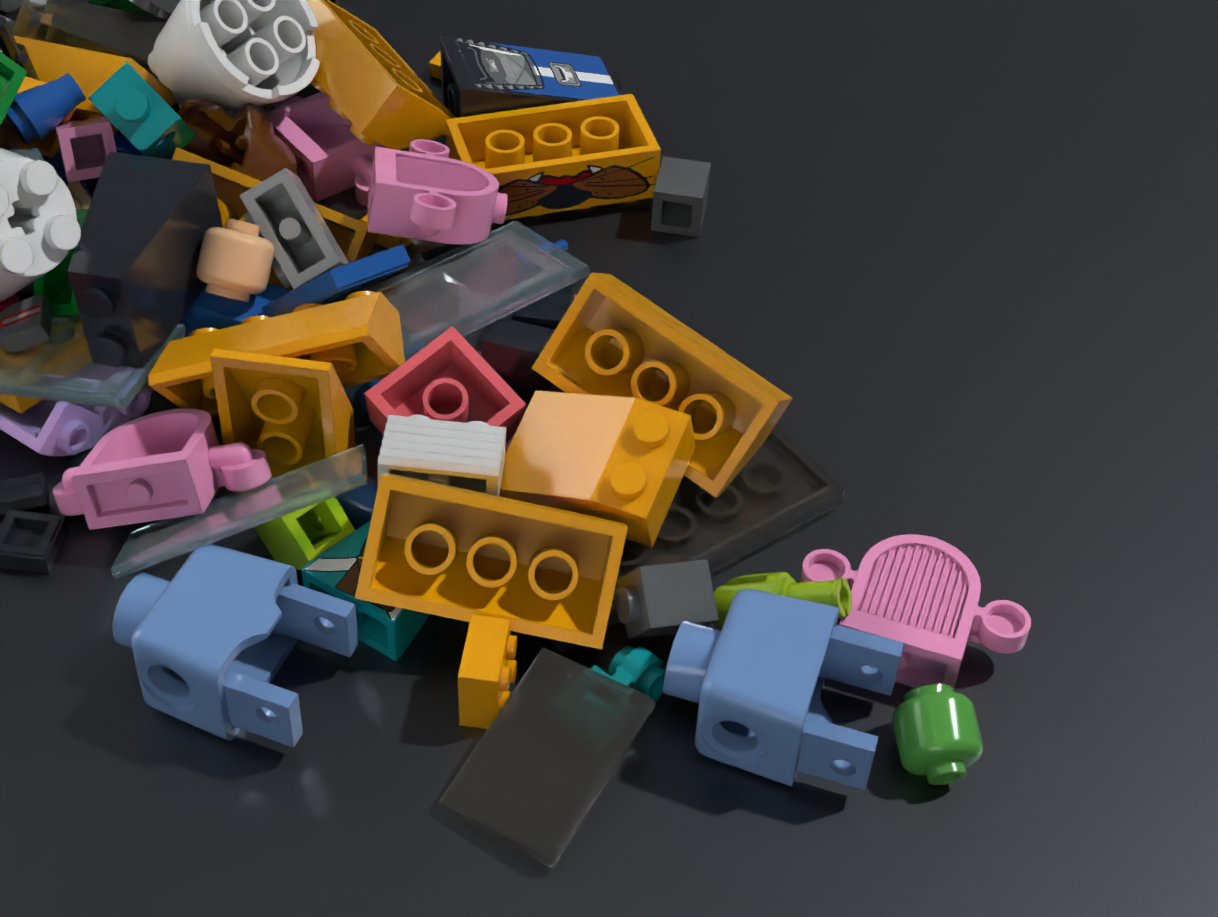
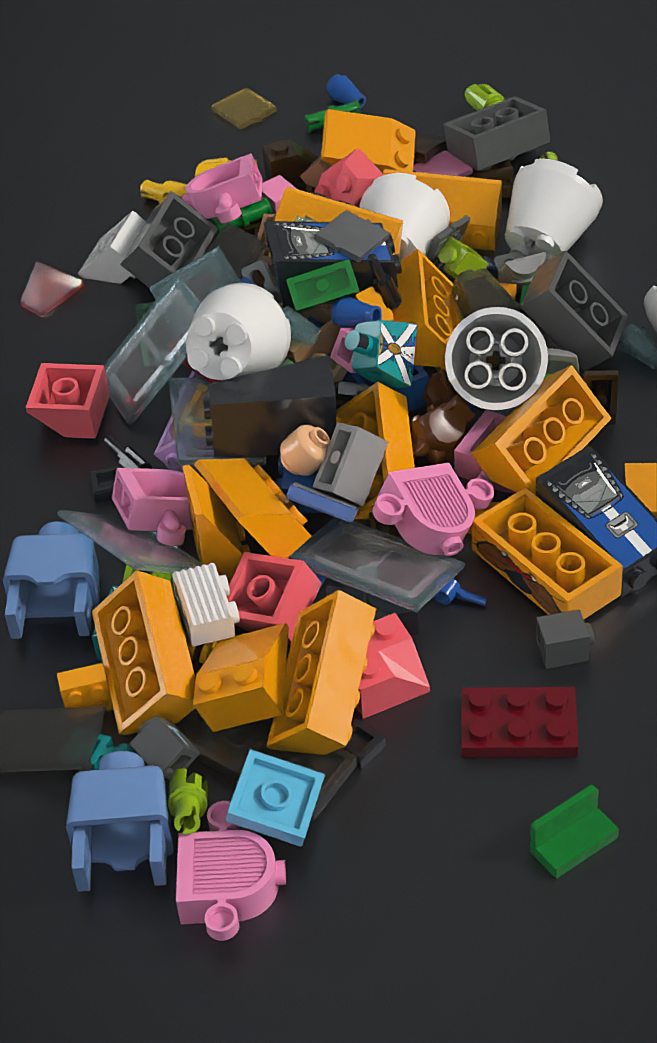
camera: 75 degrees right, 0 degrees up
bright green head [892,684,983,785] -> none
none -> medium azure plate [225,749,325,847]
none -> dark red plate [461,687,578,757]
none -> green panel [530,784,619,879]

